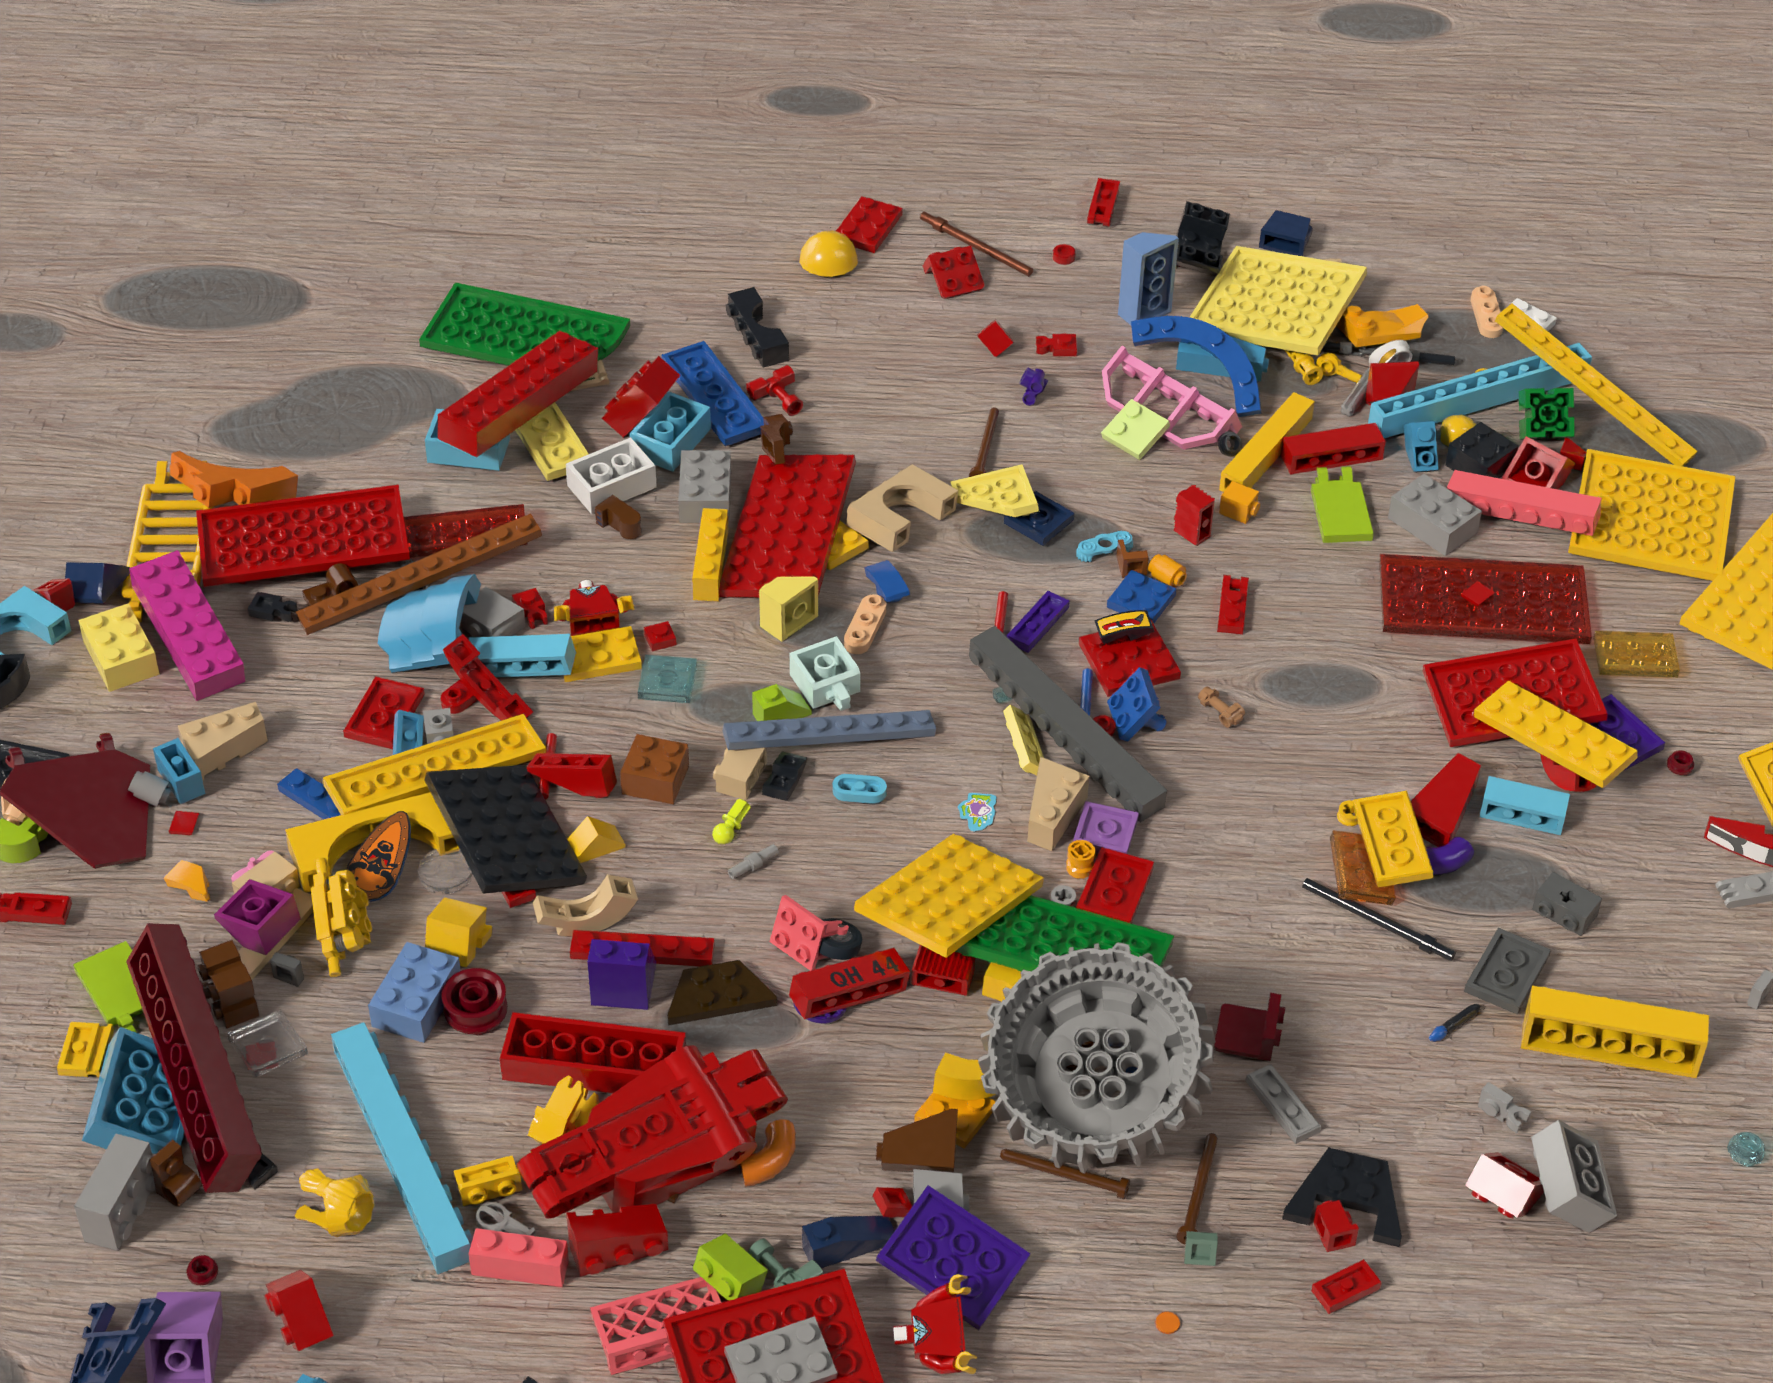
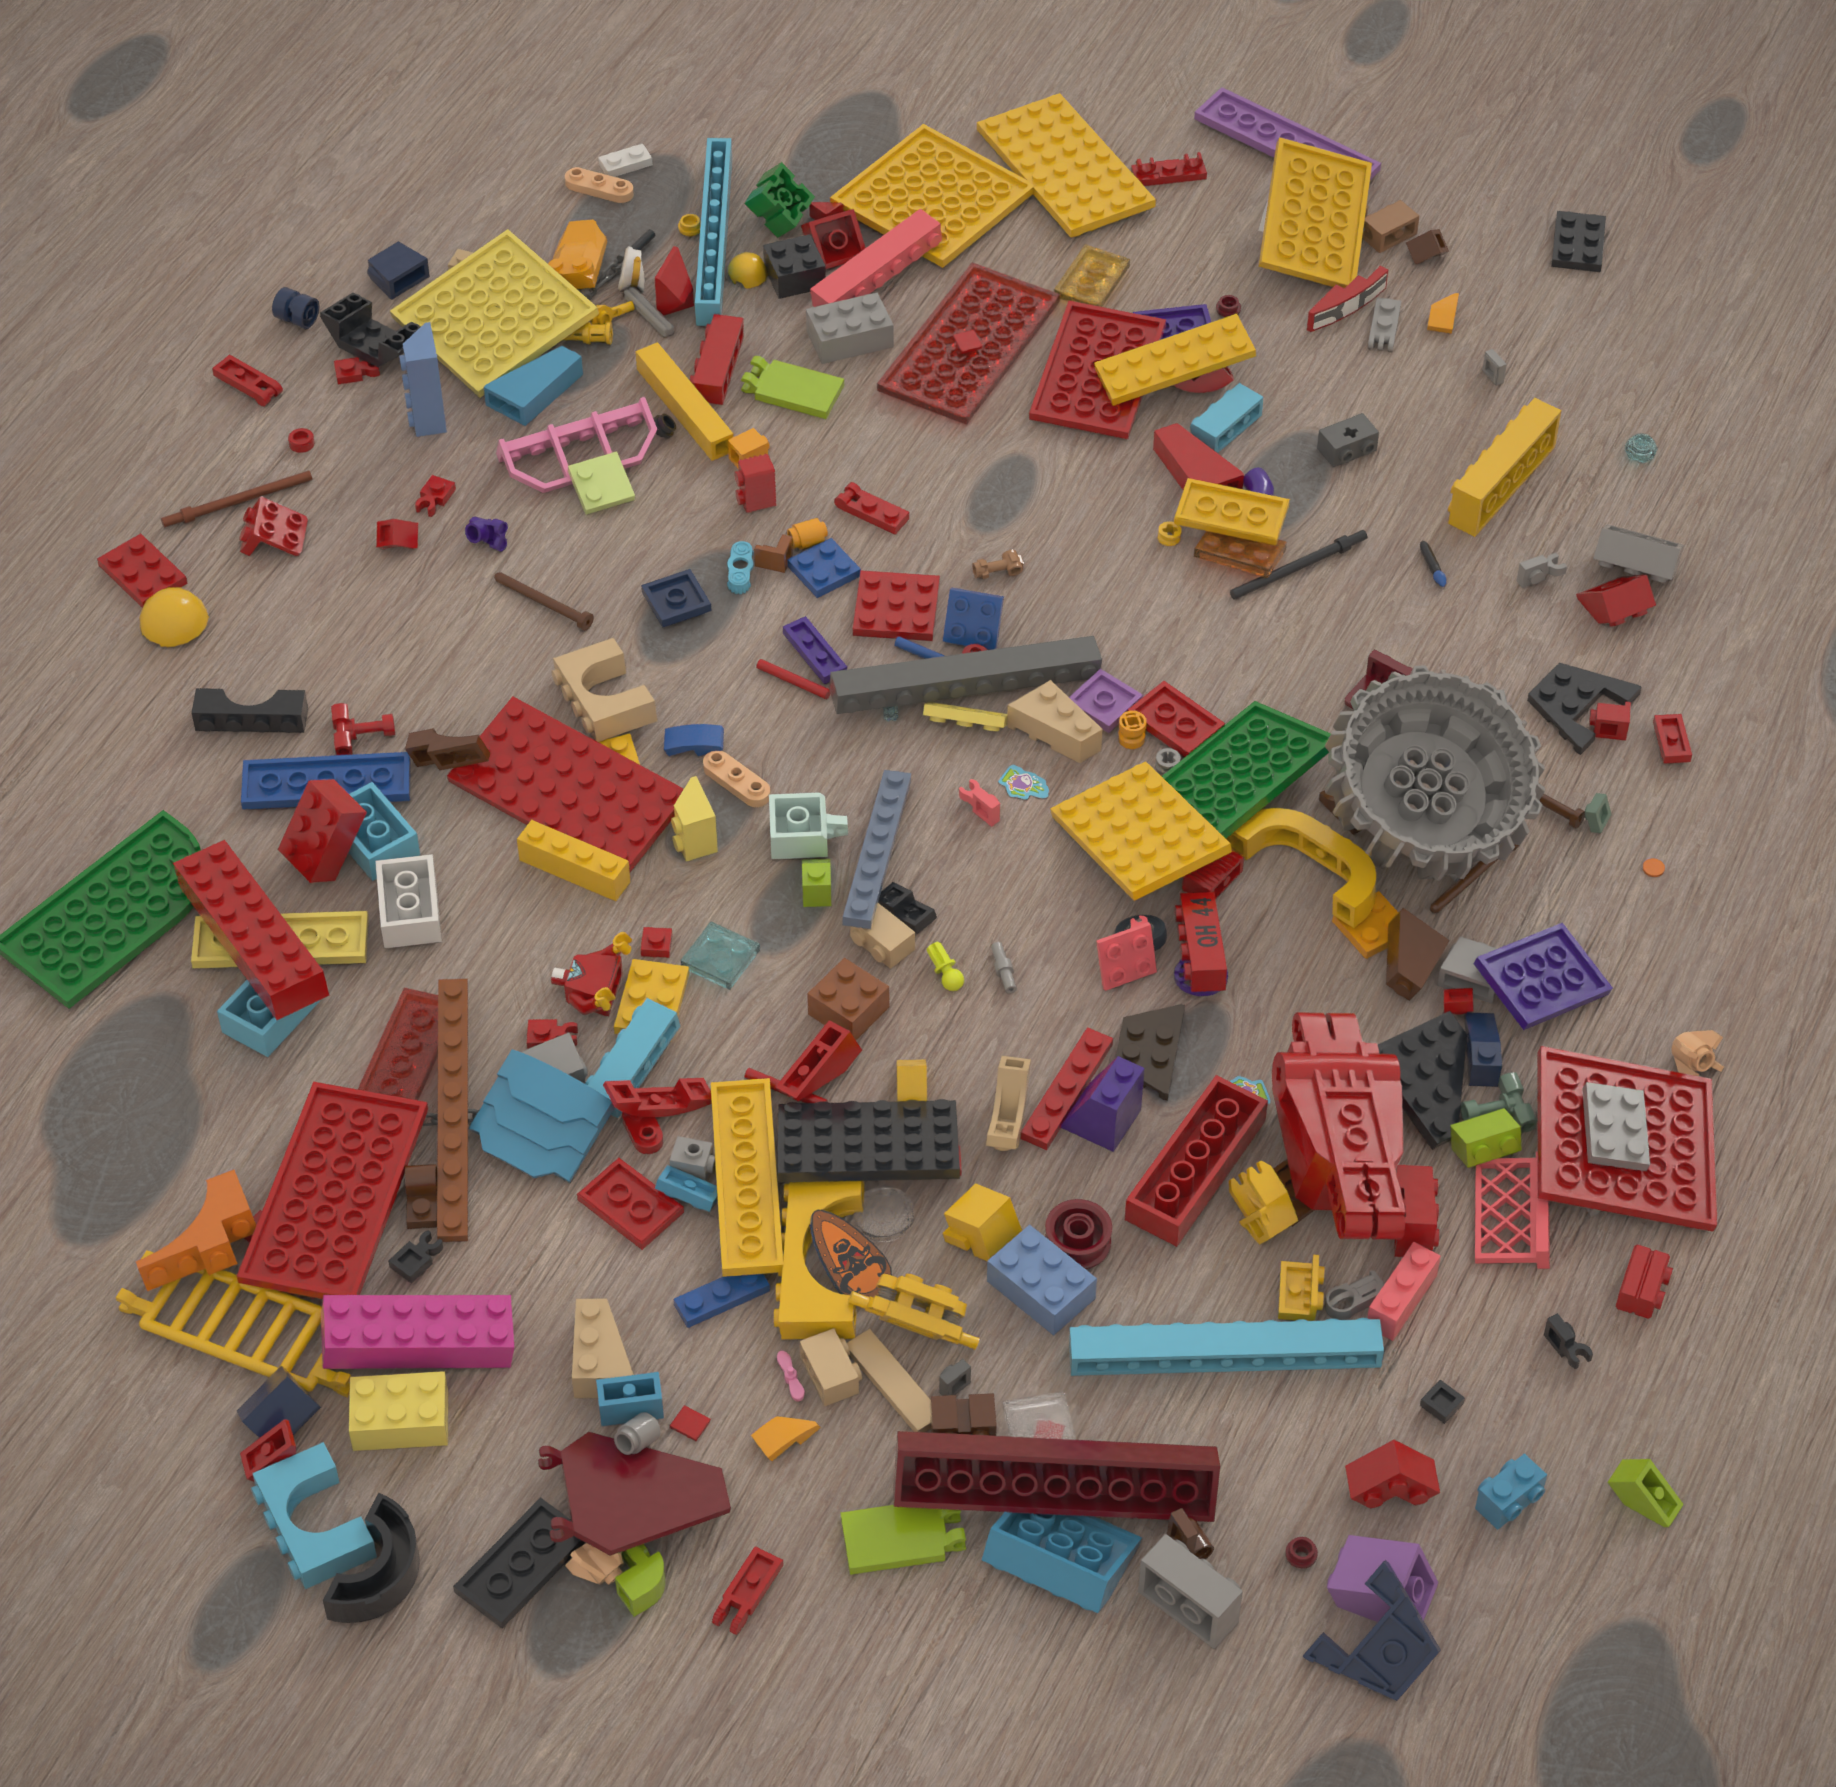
camera: 65 degrees left, 5 degrees up
yellow plate [57,1022,114,1078] -> none
magenta slope [214,879,301,955] -> none
yellow piece [294,1168,375,1237] -> none
reddish brown leg [595,495,642,540] -> none
light grey brick [678,450,731,523] -> none
medium azure plate [833,774,887,803] -> none
red torso [893,1275,977,1374] -> none
light yellow plate [950,464,1039,517] -> none
slope [1094,610,1155,645] -> none
blue plate [1131,316,1262,417] -> none
dark azure slope [1404,421,1438,472] -> none
dark grey plate [1464,928,1551,1014] -> none
yellow plate [1495,303,1698,467] -> none
none -> dark blue wheel [272,287,320,329]
none -> coral plate [959,779,1000,827]
none -> black plate [1378,1011,1467,1150]
none -> black plate [1420,1380,1465,1424]

